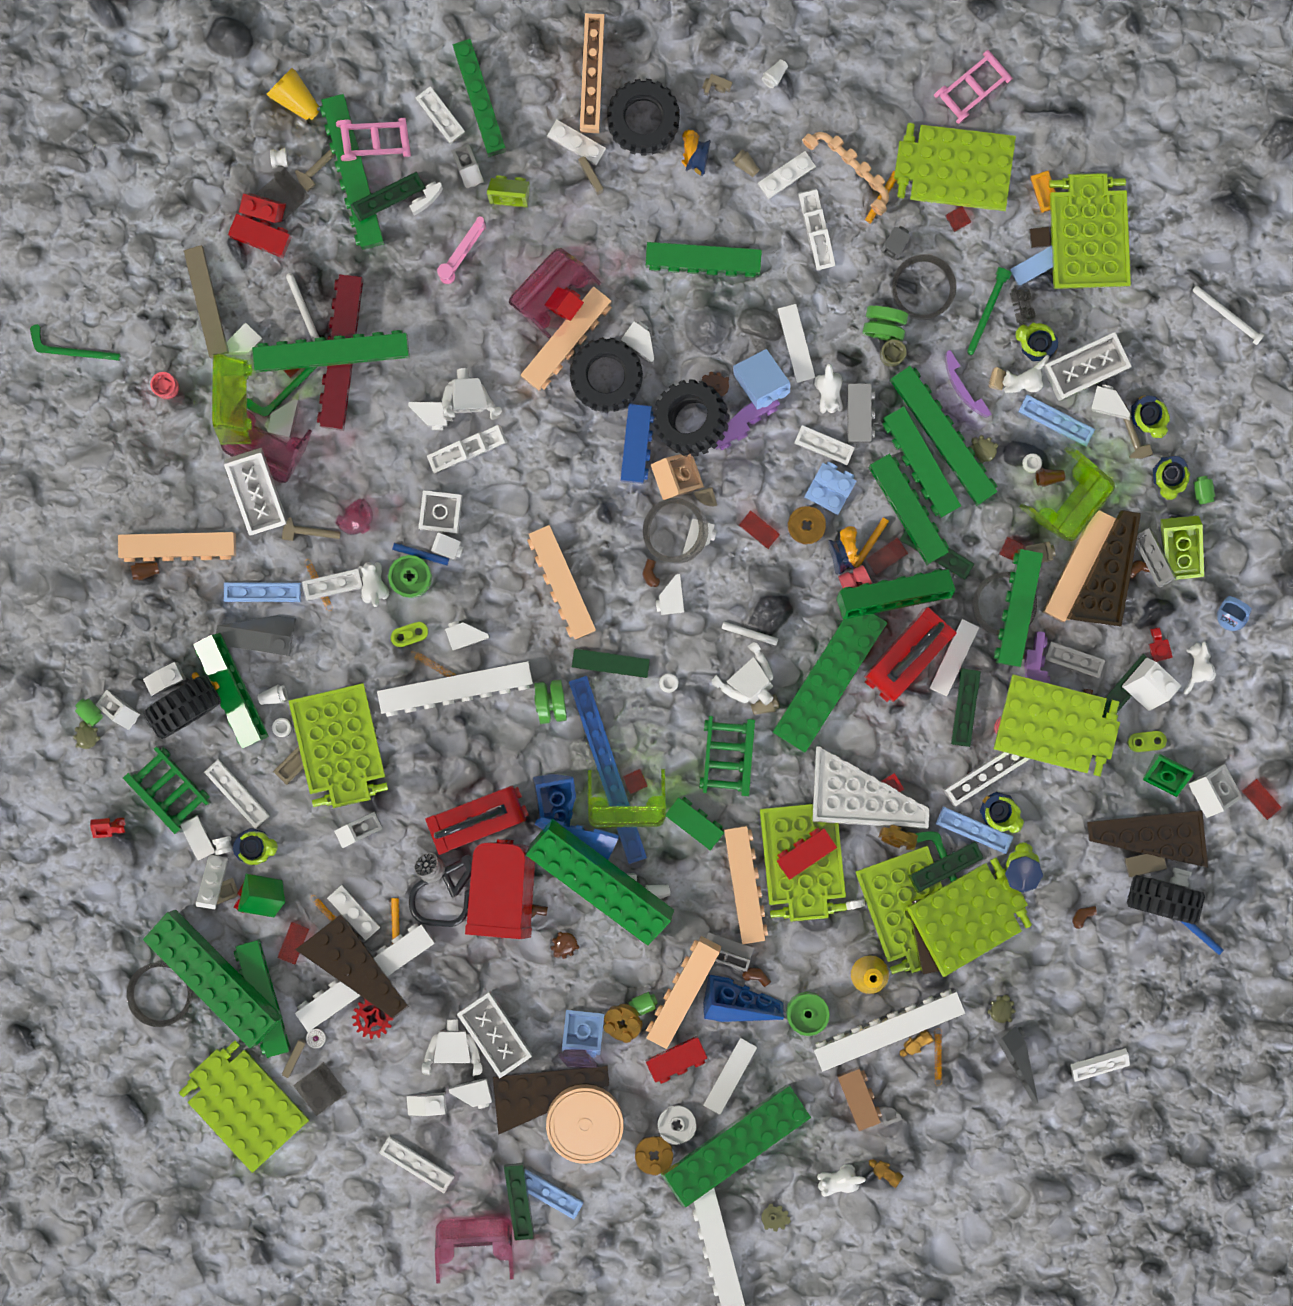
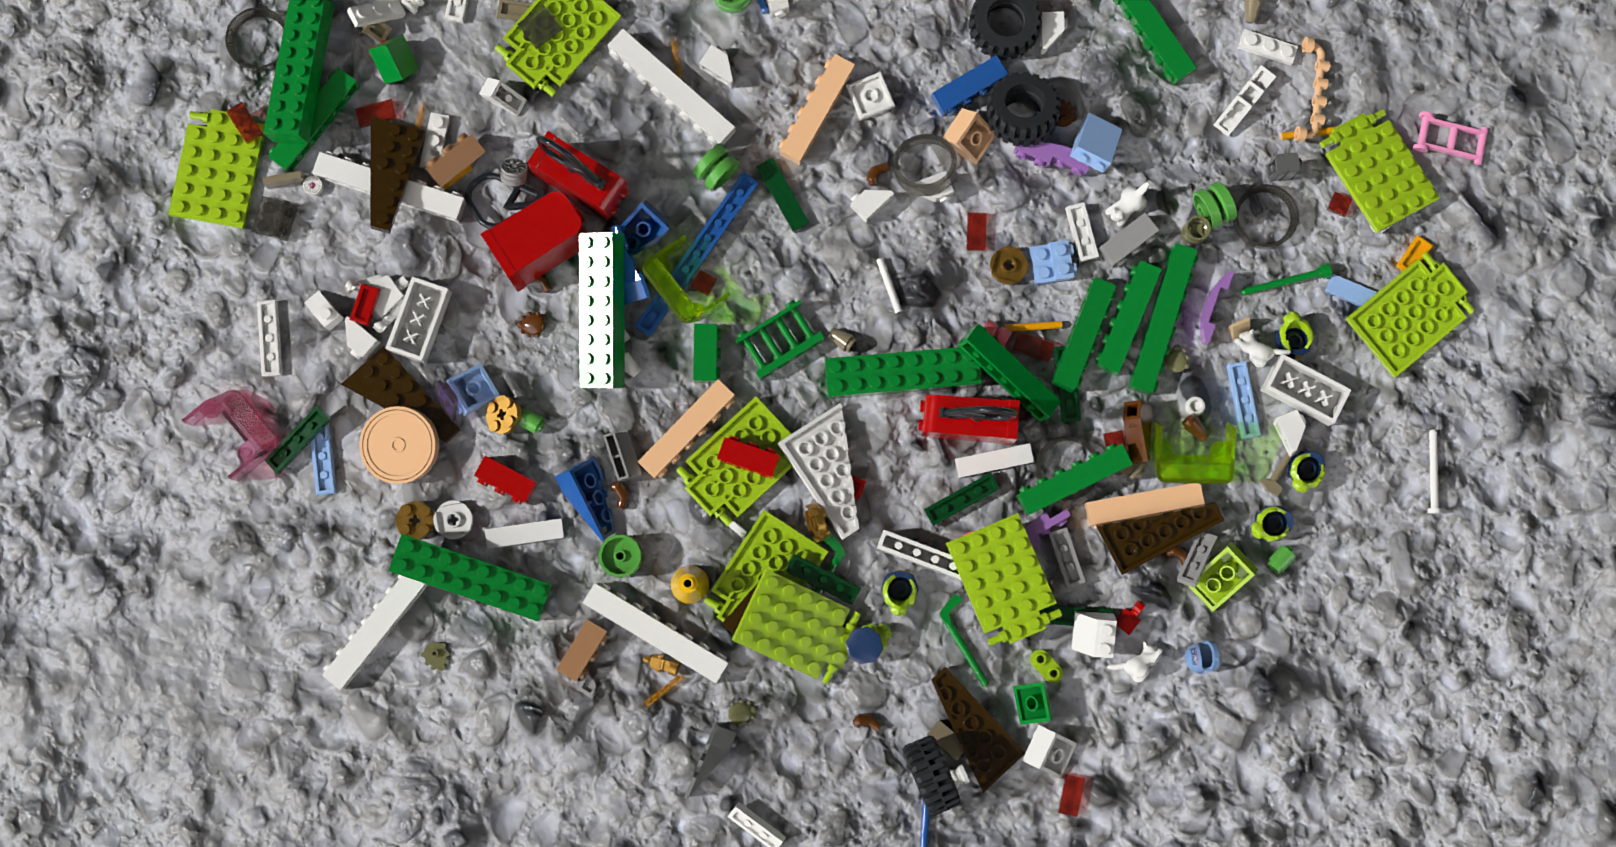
camera: 50 degrees right, 5 degrees down
piece [233,828,278,865] -> none
red gear [352,999,394,1039] -> none
lime plate [391,622,429,647] -> none
light nougat brick [646,936,722,1049] -> none
white tile [659,674,679,693] -> none
dark tan tile [694,487,717,507] -> none
white torso [712,642,773,705] -> none
white tile [777,304,815,383] -> none
white animal [817,1164,866,1197] -> none
piece [828,526,860,575] -> none
pearl gold piece [869,1159,904,1189] -> none
light blue tile [935,806,1014,854] -> none
clear smoke hinge [1010,285,1036,326] -> none
dark brown tile [1029,227,1051,249] -> none
none -> clear red tile [226,102,263,144]
none -> red tile [349,283,381,326]
none -> medium nougat brick [424,132,486,187]
none -> clear smoke piece [517,5,563,49]
none -> white tile [846,72,895,121]
none -> green piece [939,595,989,687]
none -> reddish brown slope [1123,400,1153,464]

